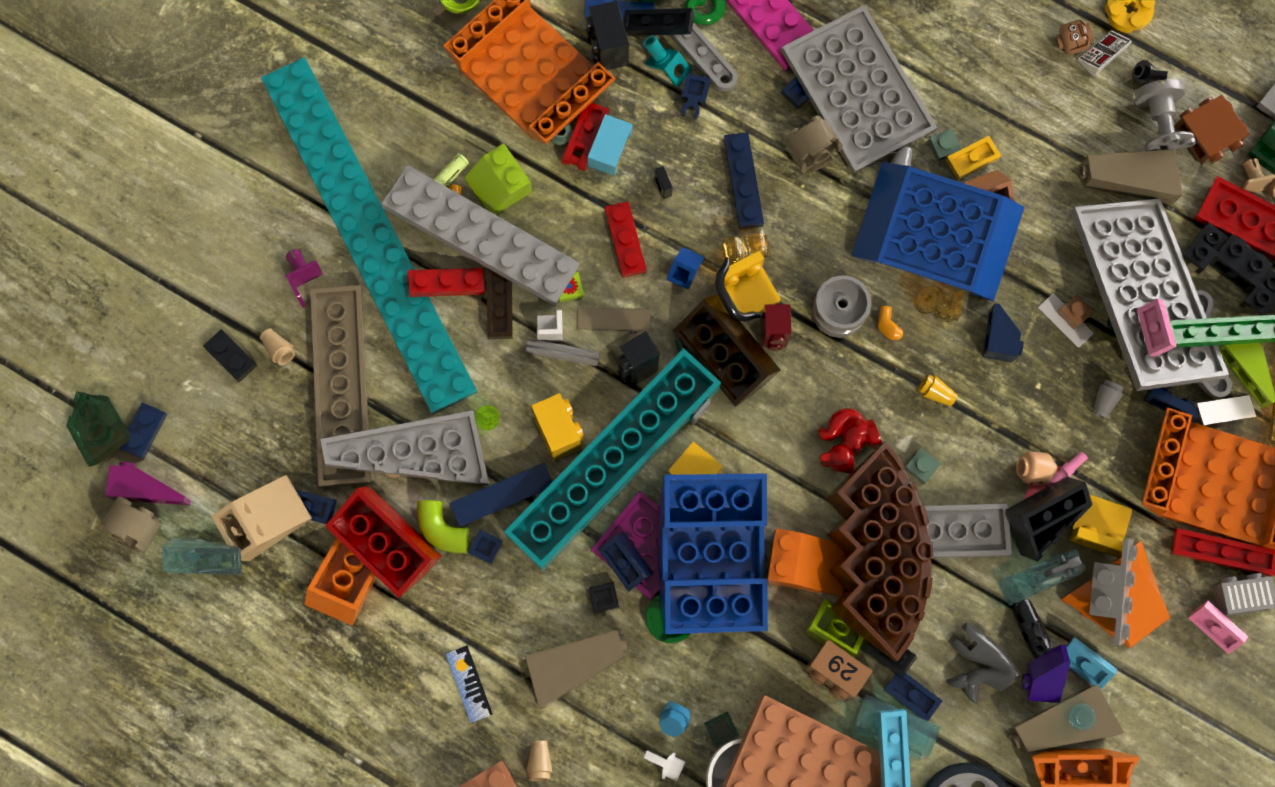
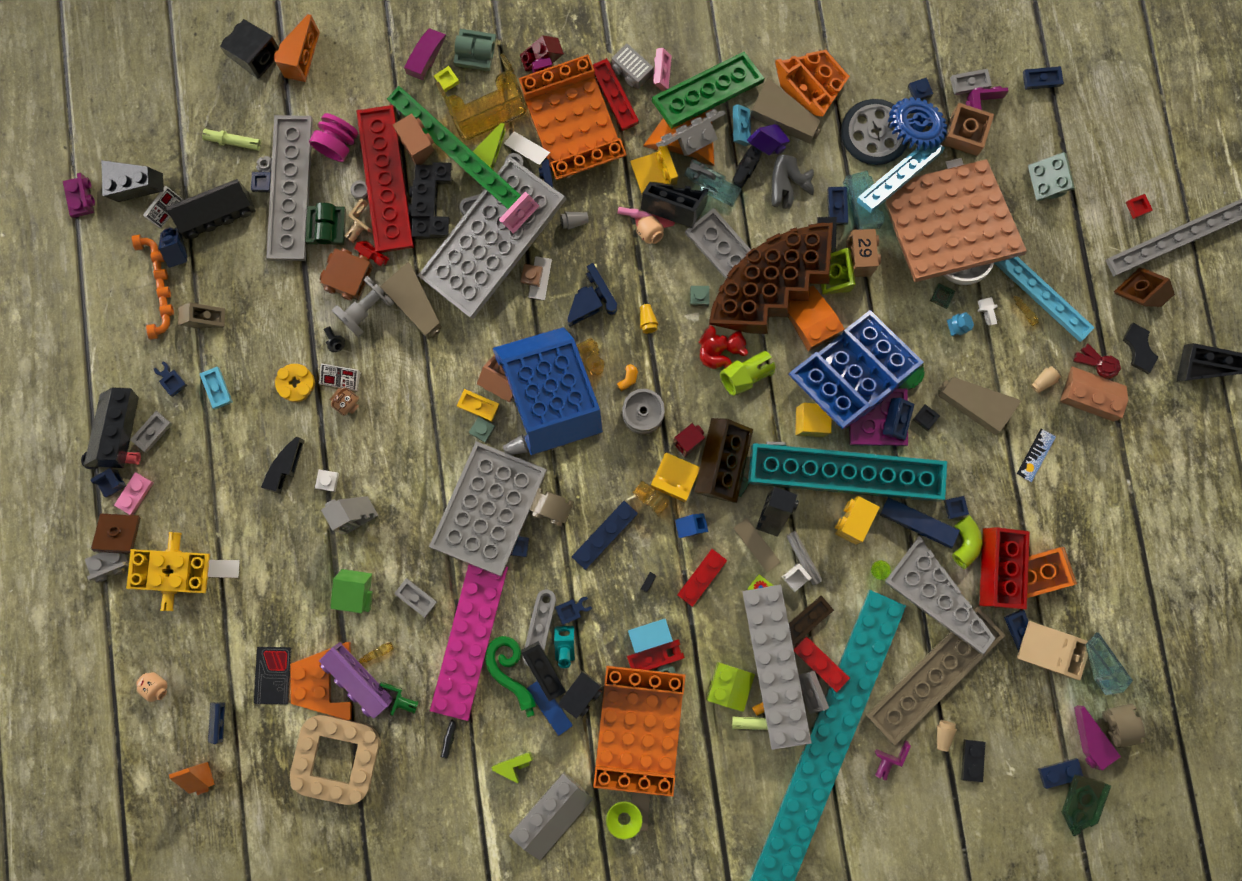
camera: 125 degrees left, 5 degrees up
black animal [715,257,761,322] -> none
clear light blue plate [1069,703,1096,731] -> none
none -> red plate [354,240,389,266]
none -> dark blue plate [585,263,617,315]
none -> green plate [652,52,765,129]
none -> lime piece [720,351,776,396]
none -> light grey plate [799,670,829,714]

